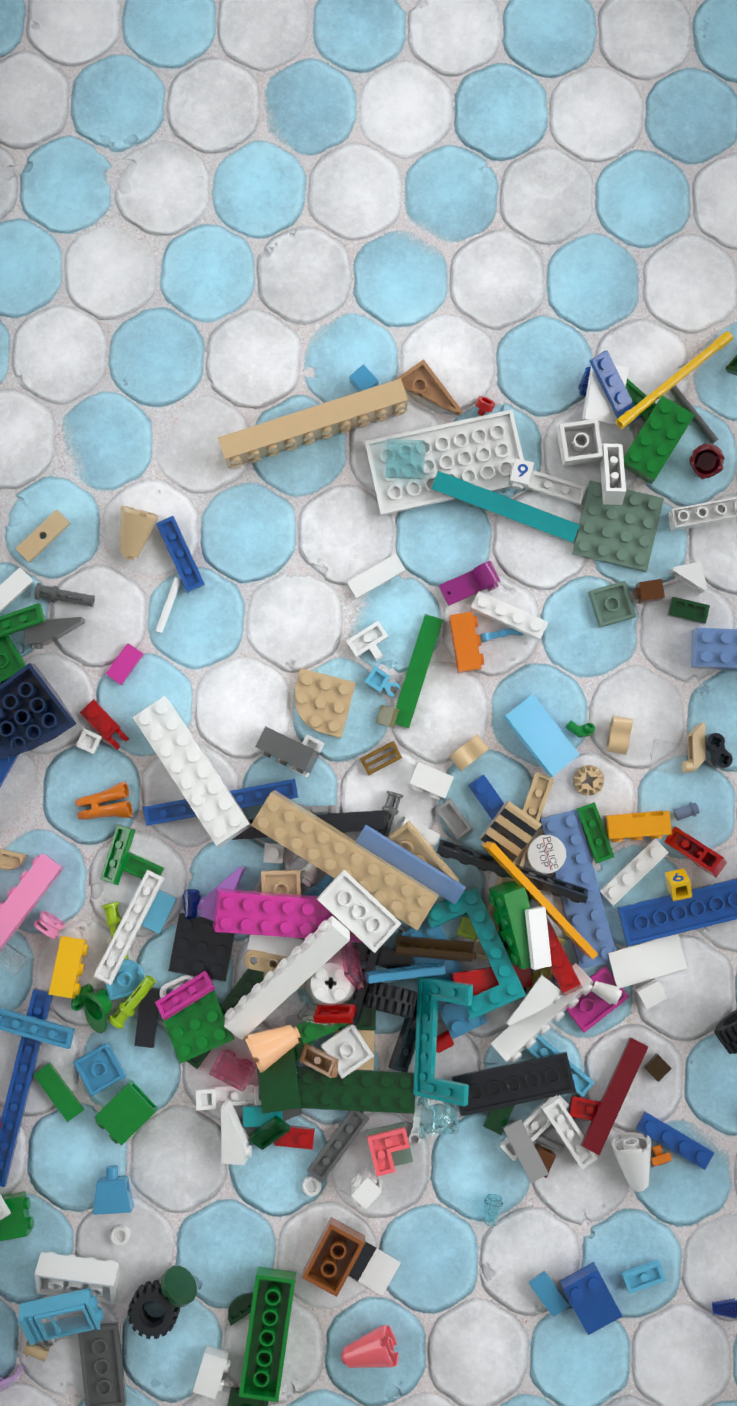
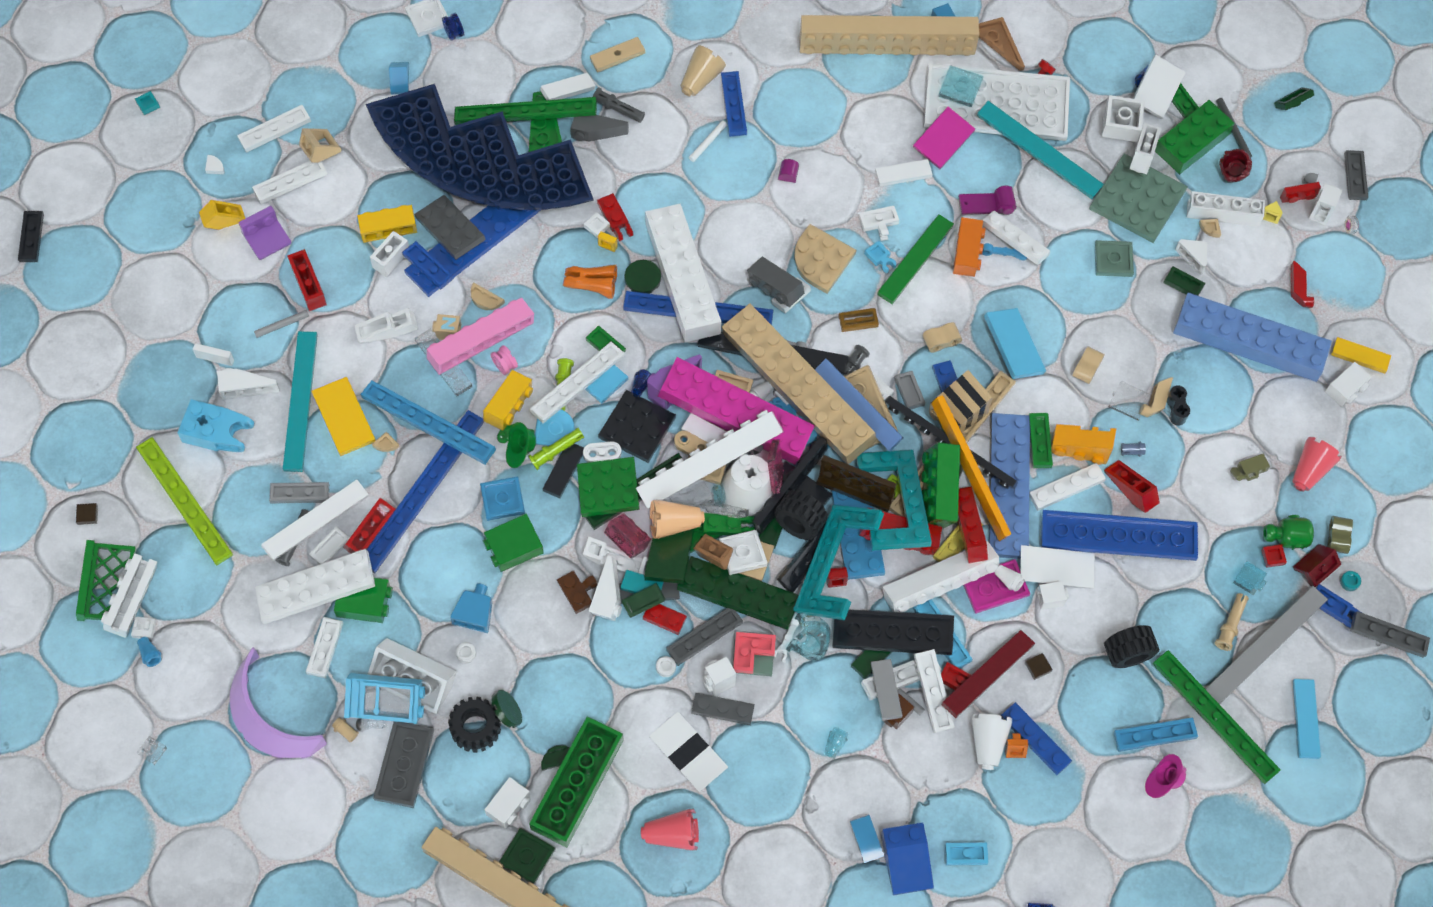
camera: 15 degrees right, 20 degrees down
green tile [33,1062,84,1122] -> none
green tile [100,824,136,885] -> none
dark pink tile [105,643,144,685] -> none
dark pink plate [155,971,215,1021] -> none
white plate [263,843,284,864] -> none
dark orange brick [302,1217,365,1297] -> none
red tile [313,1004,356,1023] -> none
white plate [317,869,402,953] -> none
dark azure tile [364,963,445,983] -> none
olive tile [376,705,399,728] -> none
white brick [409,762,454,800] -> none
white slope [506,974,562,1026] -> none
white brick [508,458,534,490] -> none
white tile [525,906,552,970] -> none
white tile [527,470,586,506] -> none
white piece [528,835,566,873] -> none
green arm [565,720,595,738] -> none
tan gear [573,765,605,796] -> none
plate [589,350,640,428] -> none
yellow piece [615,331,733,429] -> none
reddish brown brick [634,579,665,604] -> none
yellow brick [665,868,692,901] -> none
none -> reddish brown plate [557,570,597,614]
none -> yellow tile [598,231,618,252]
none -> dark green tile [624,259,661,294]
none -> dark grey plate [692,693,755,726]
none -> magenta brick [778,159,799,183]
none -> dark pink tile [913,106,975,169]
none -> tan tile [1199,219,1221,238]

